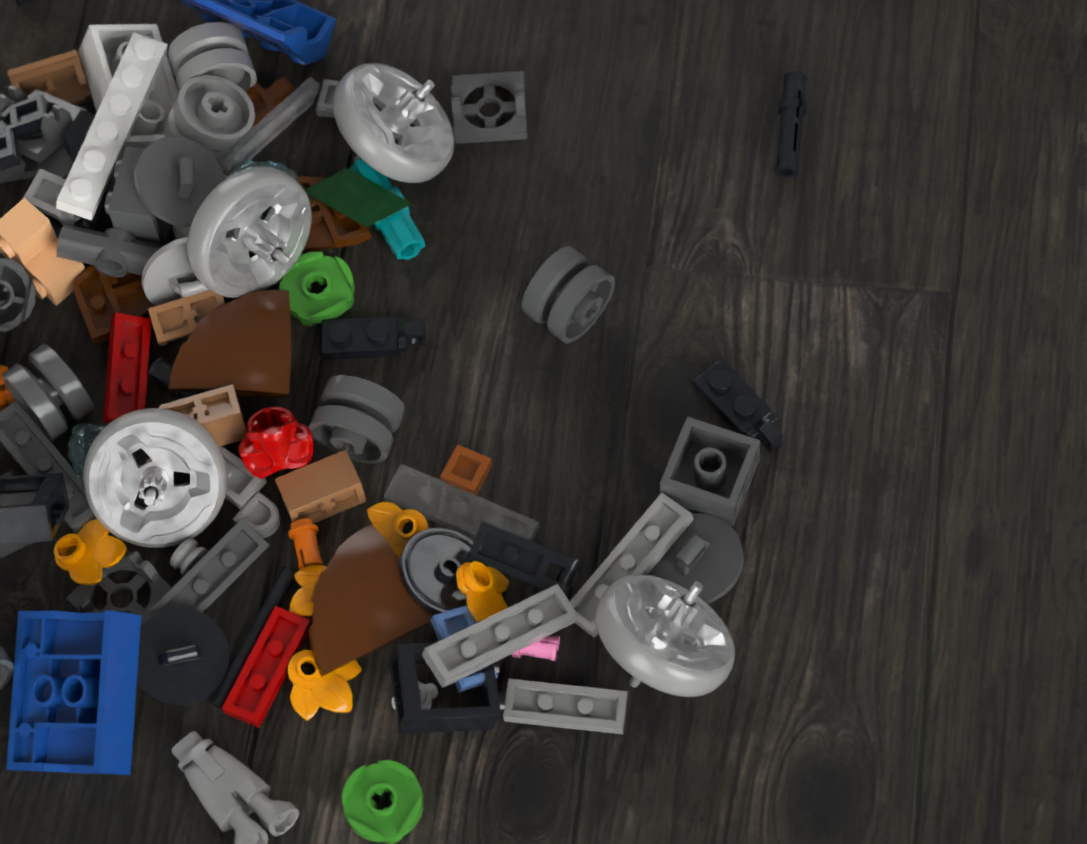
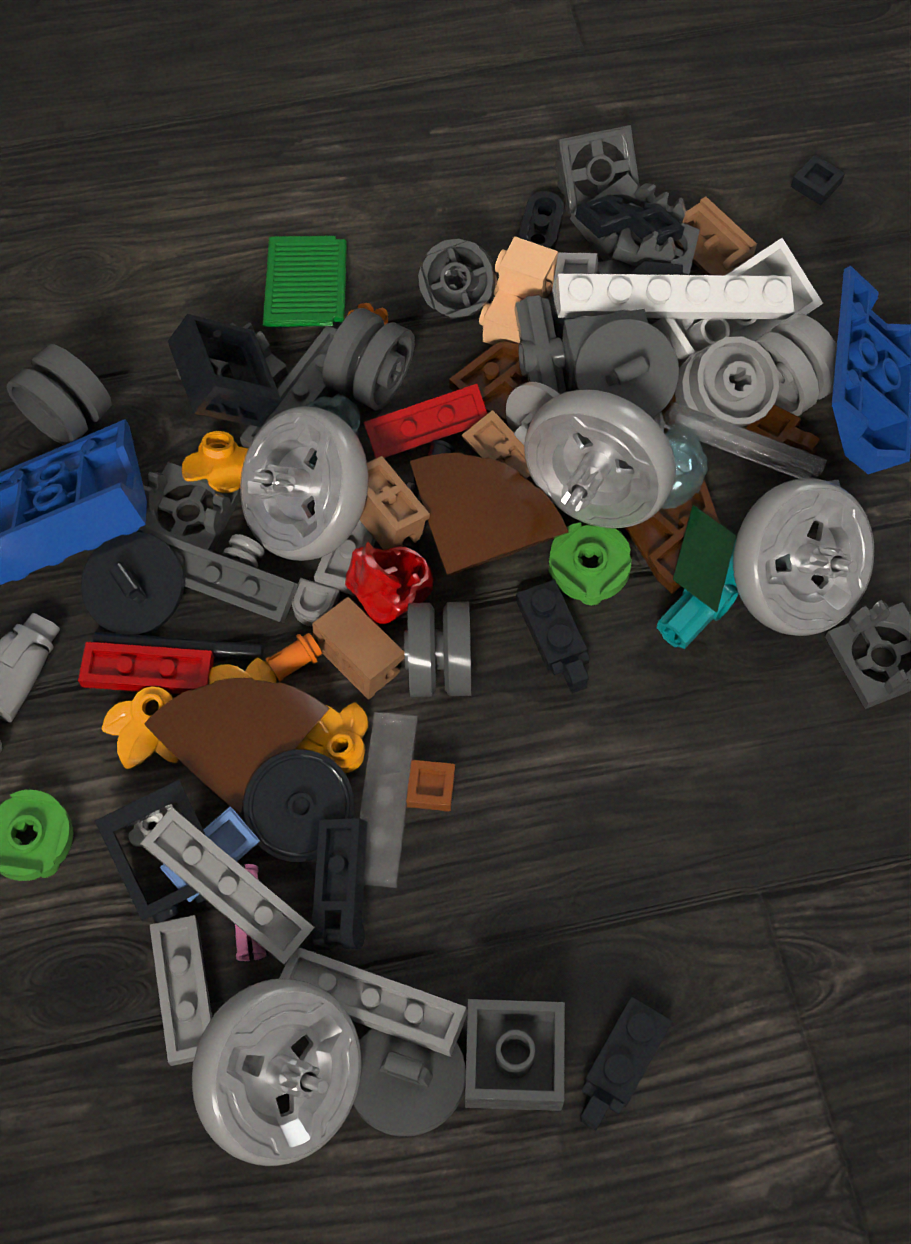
camera: 65 degrees right, 0 degrees up
light orange plate [456,561,509,623] -> none
dark grey wheel [521,245,615,344] -> none

